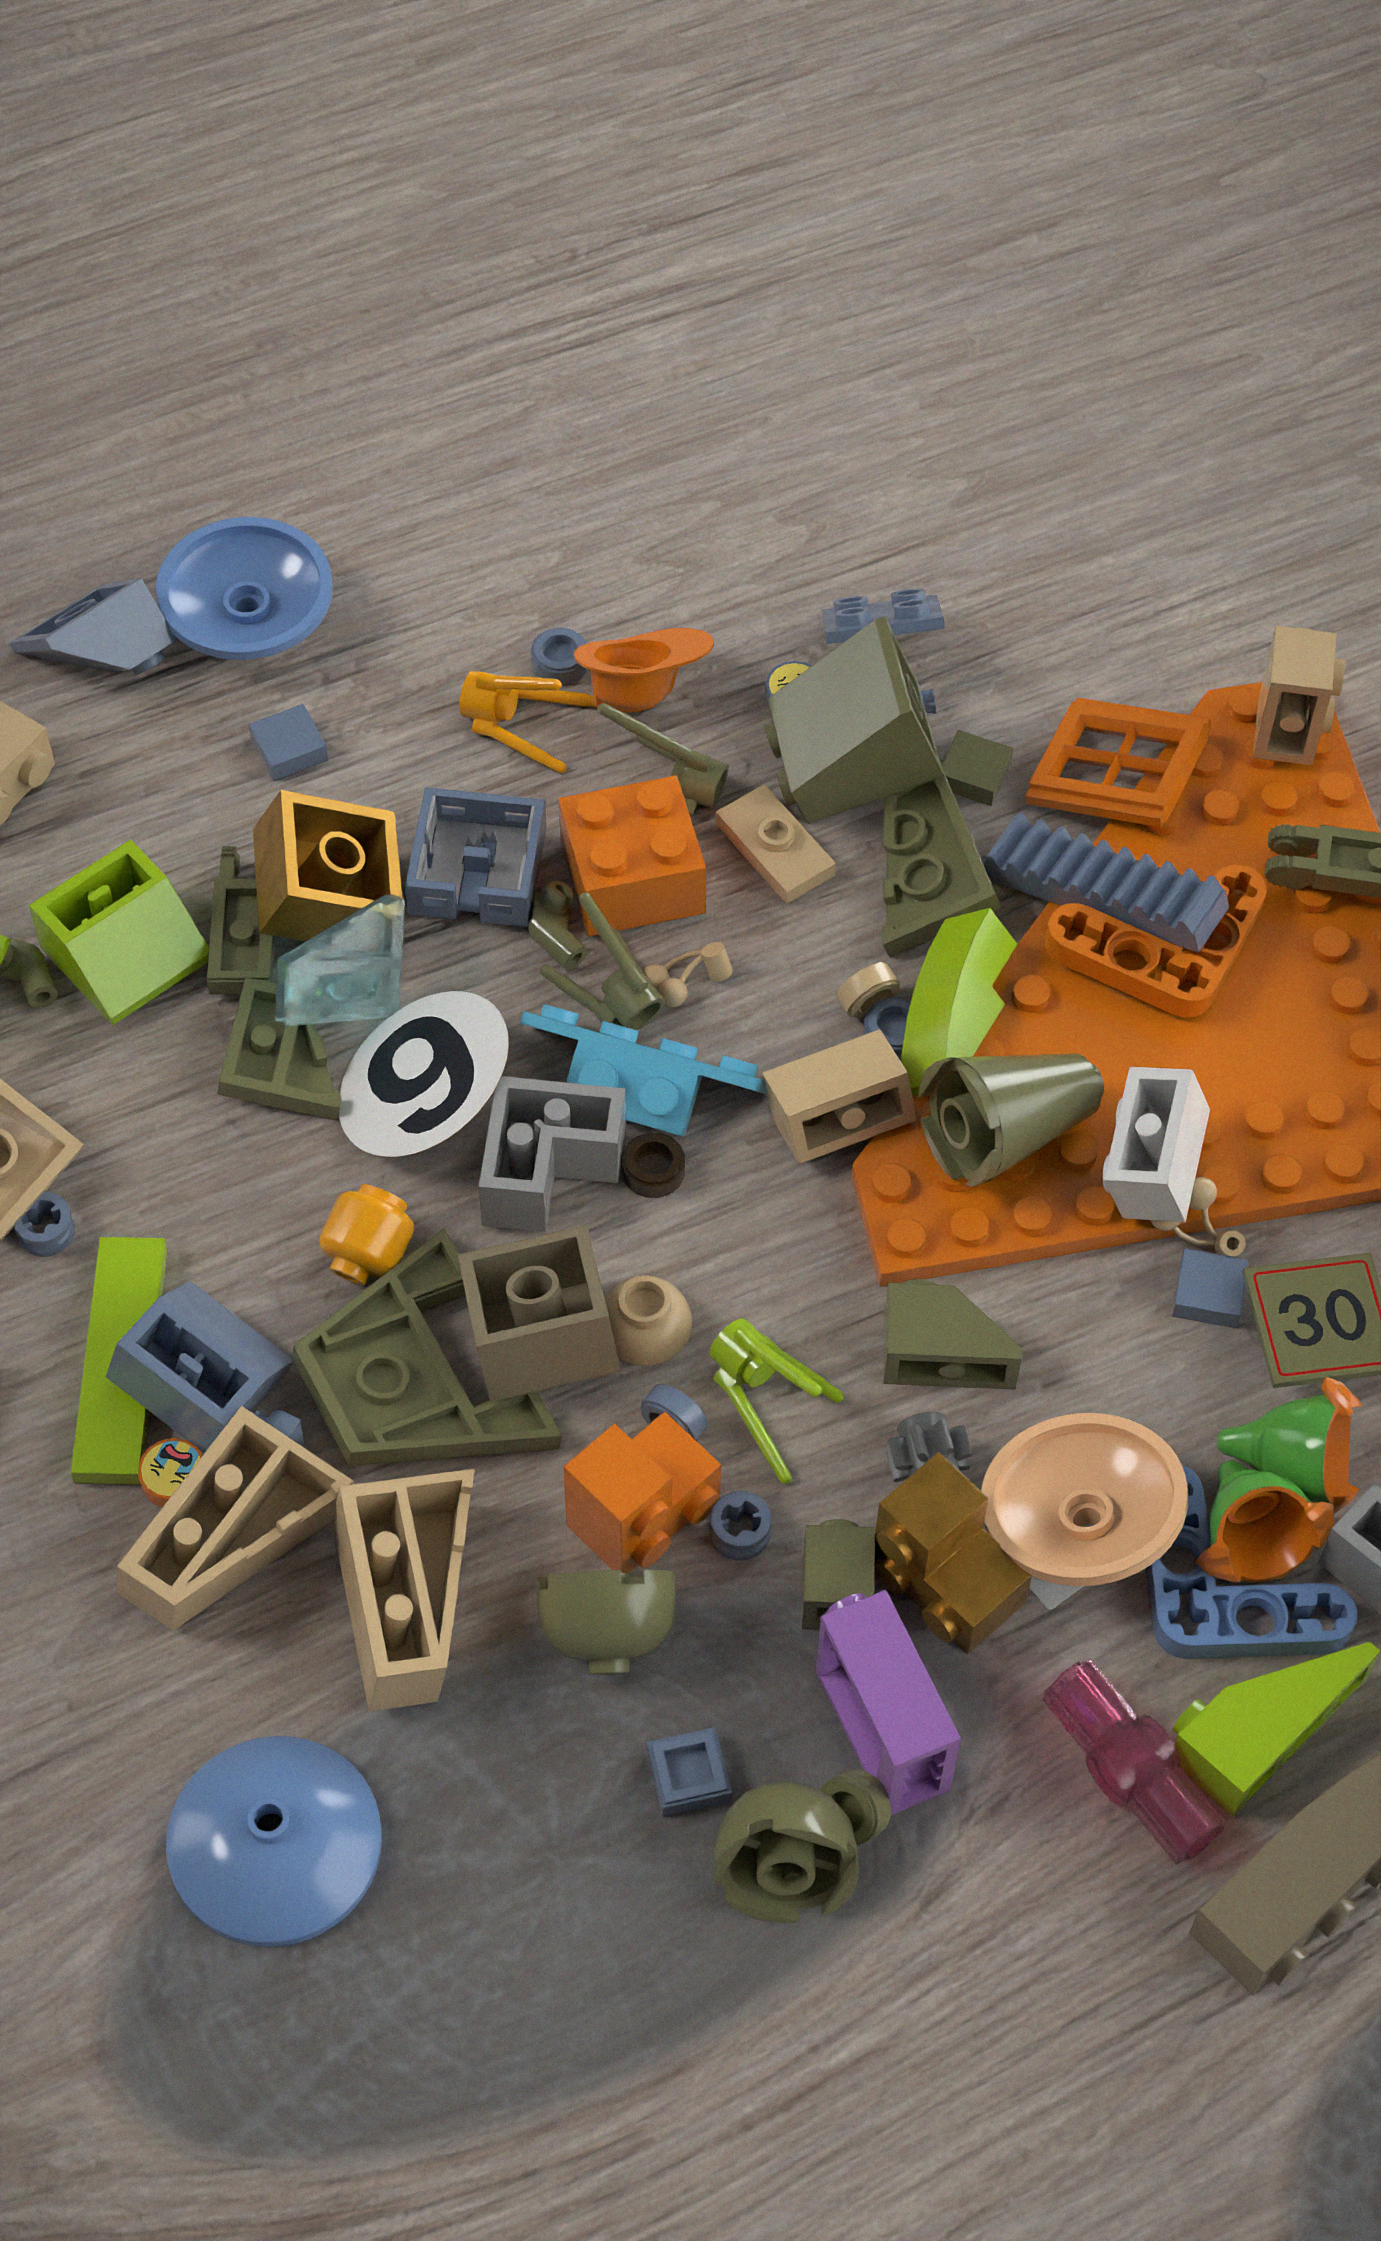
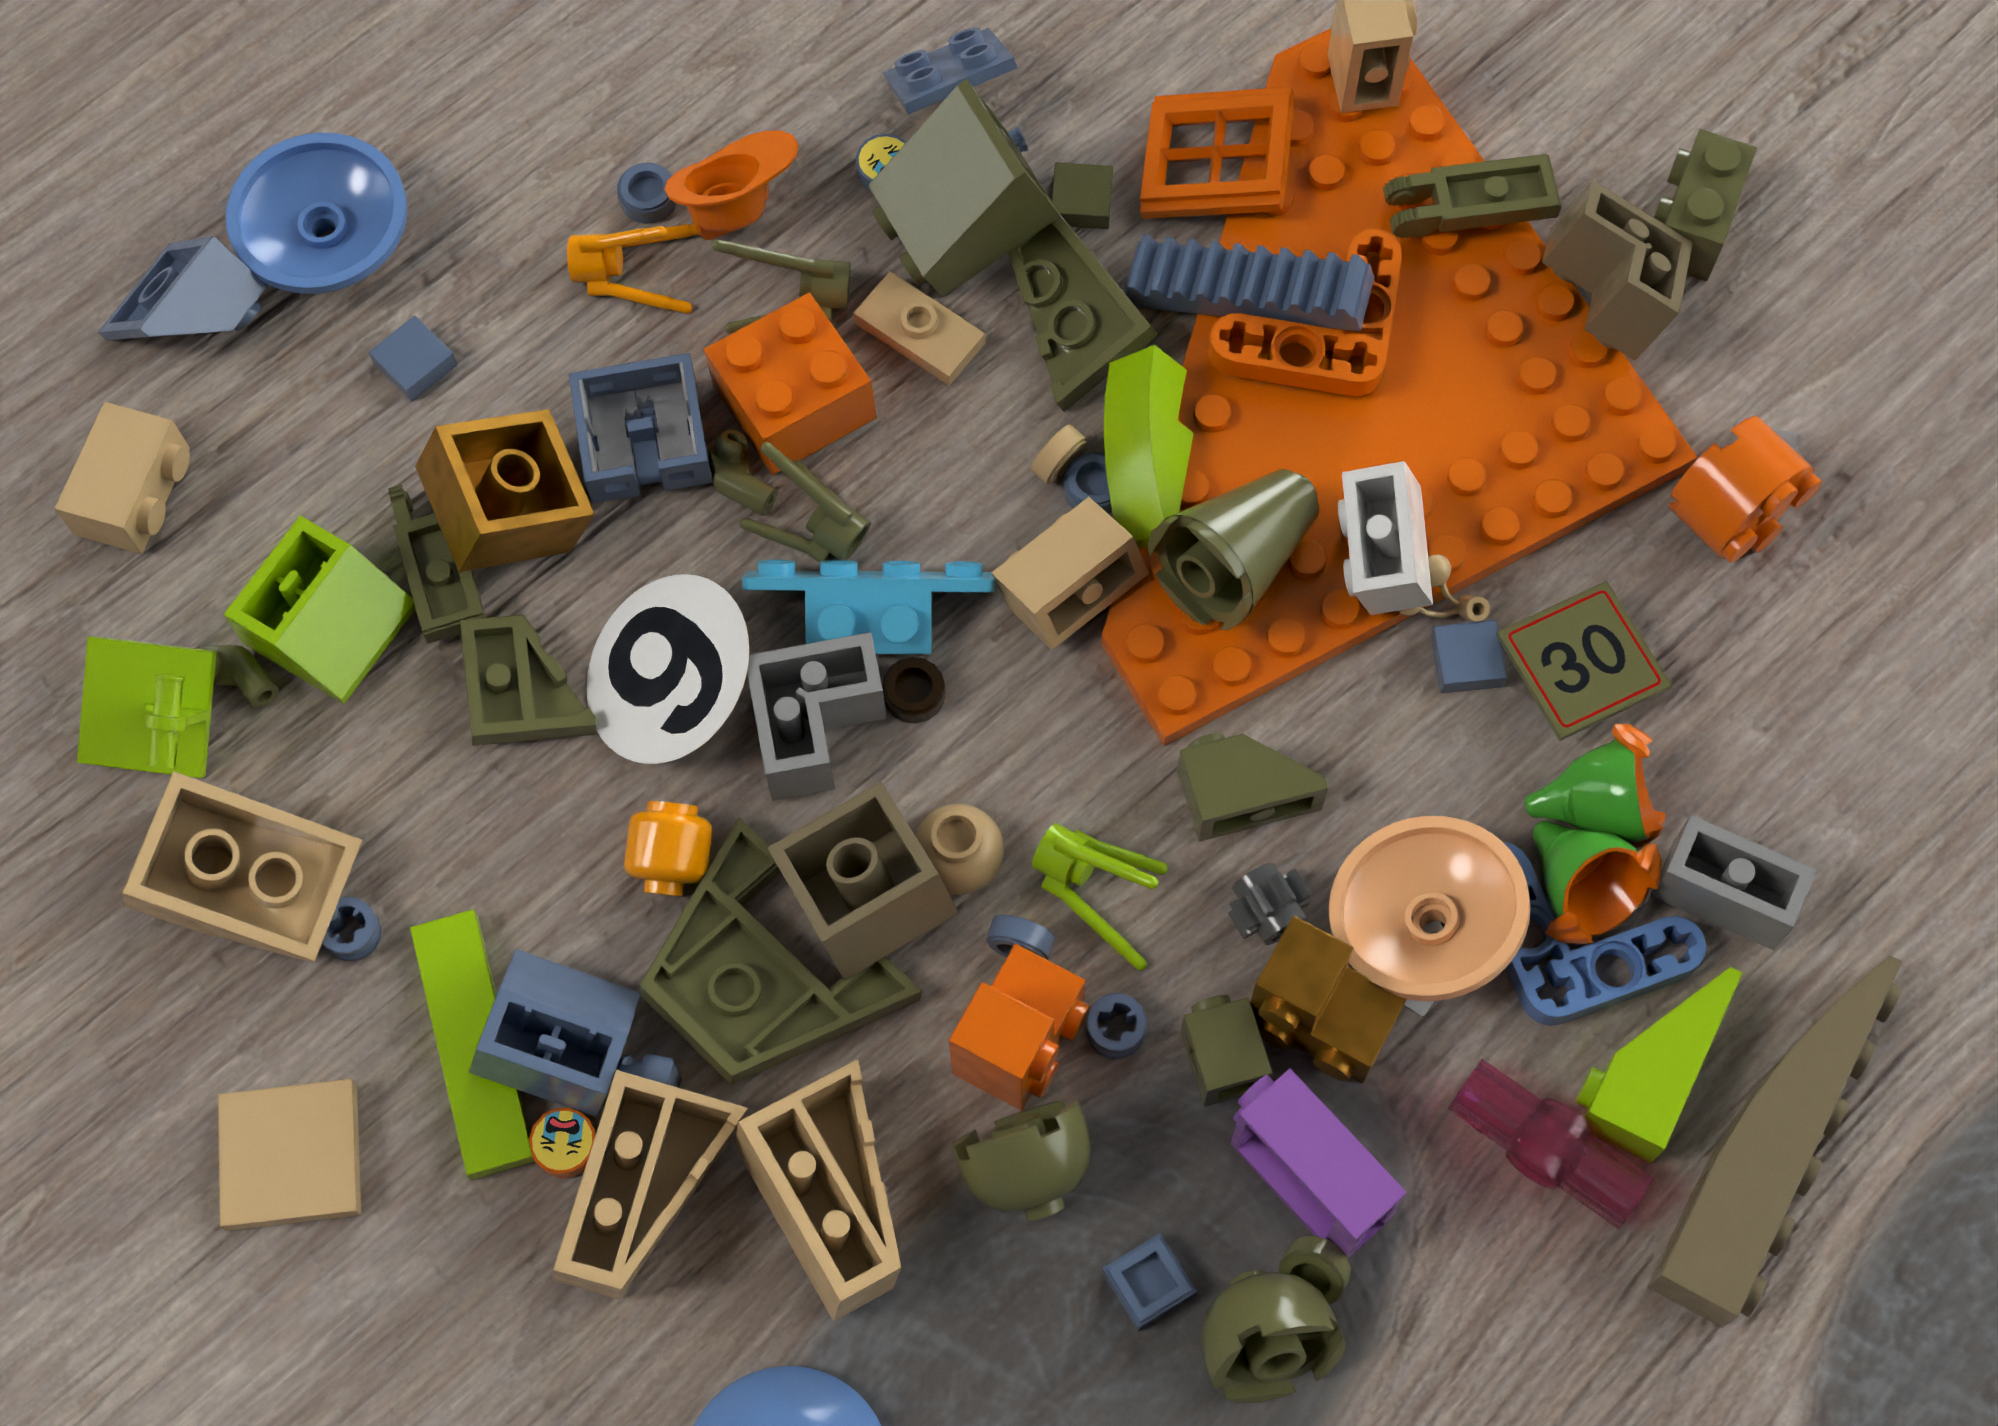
camera: 15 degrees left, 10 degrees up
clear light blue wing [275,894,405,1026] -> none
tan piece [642,942,733,1008] -> none

